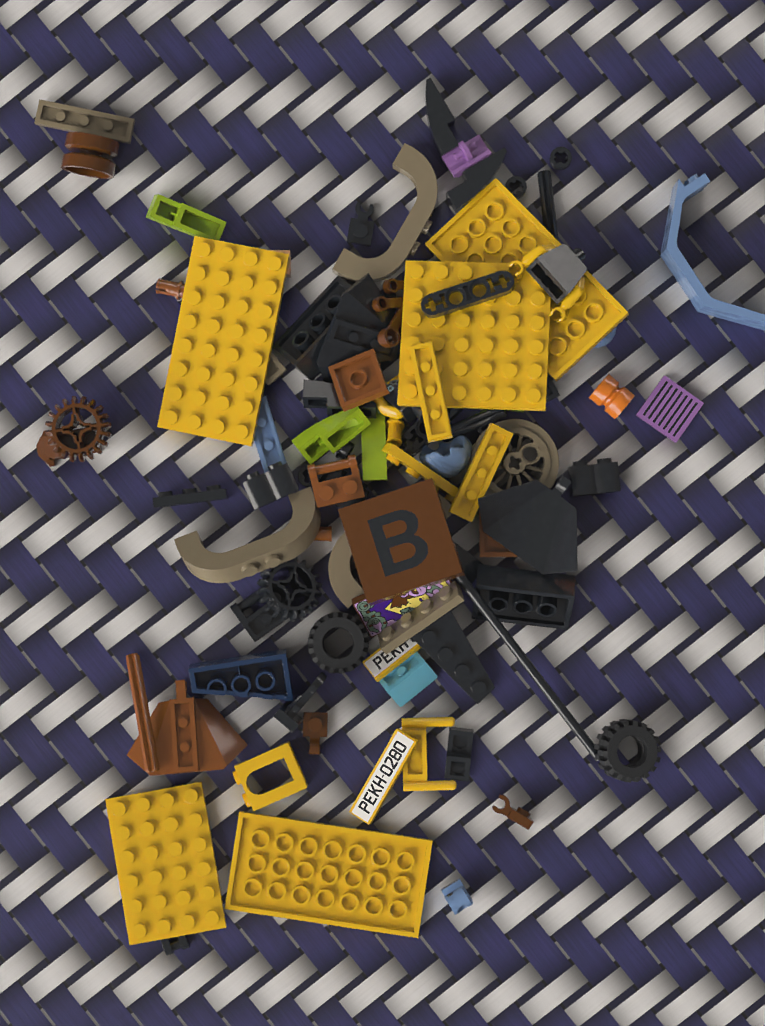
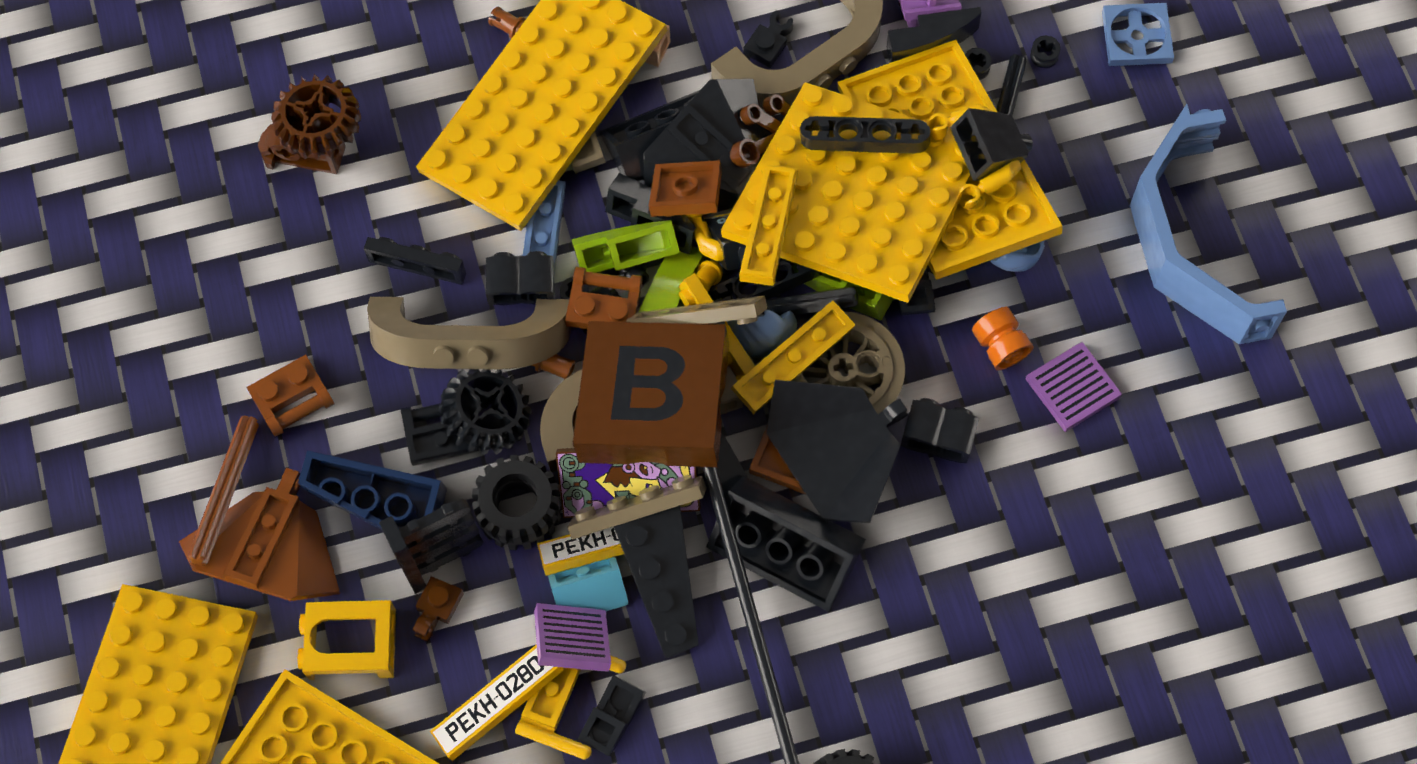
camera: 25 degrees right, 20 degrees down
none -> dark orange plate [246,355,335,437]
none -> medium lavender tile [534,603,611,672]
none -> dark tan plate [626,296,767,325]
none -> medium blue piece [1102,3,1174,66]

